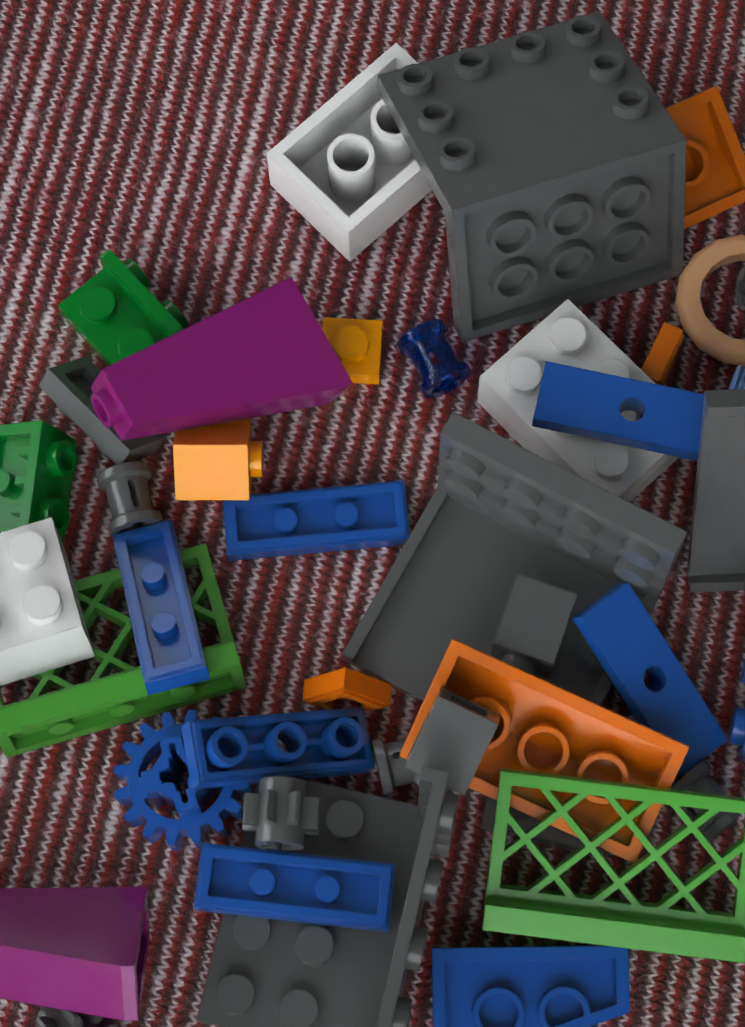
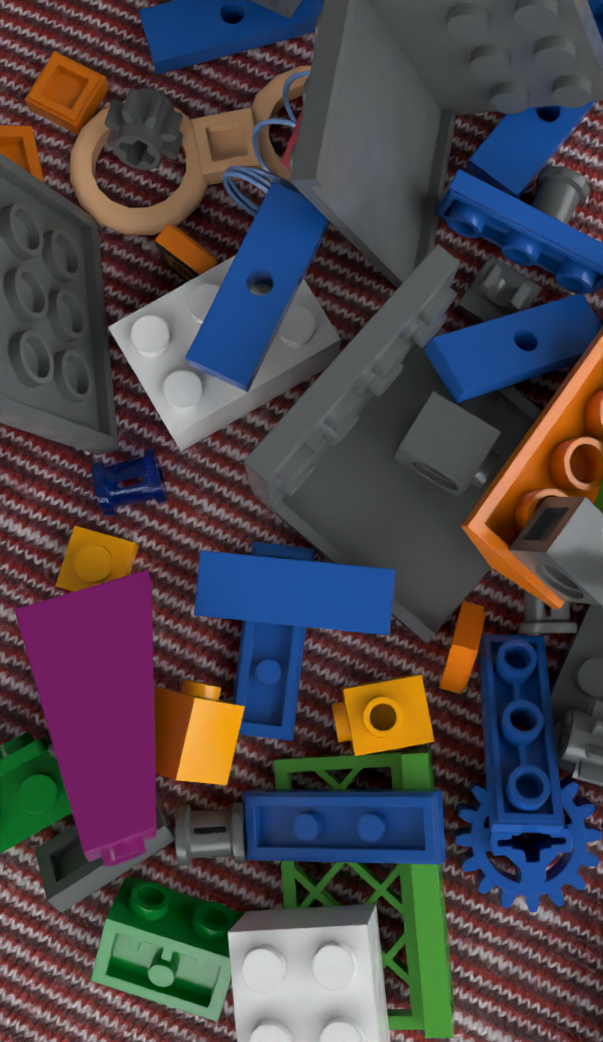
camera: 80 degrees left, 10 degrees up
none -> blue tile [194,550,396,635]
none -> light orange brick [331,674,435,756]
none -> dark grey tile [455,255,542,325]

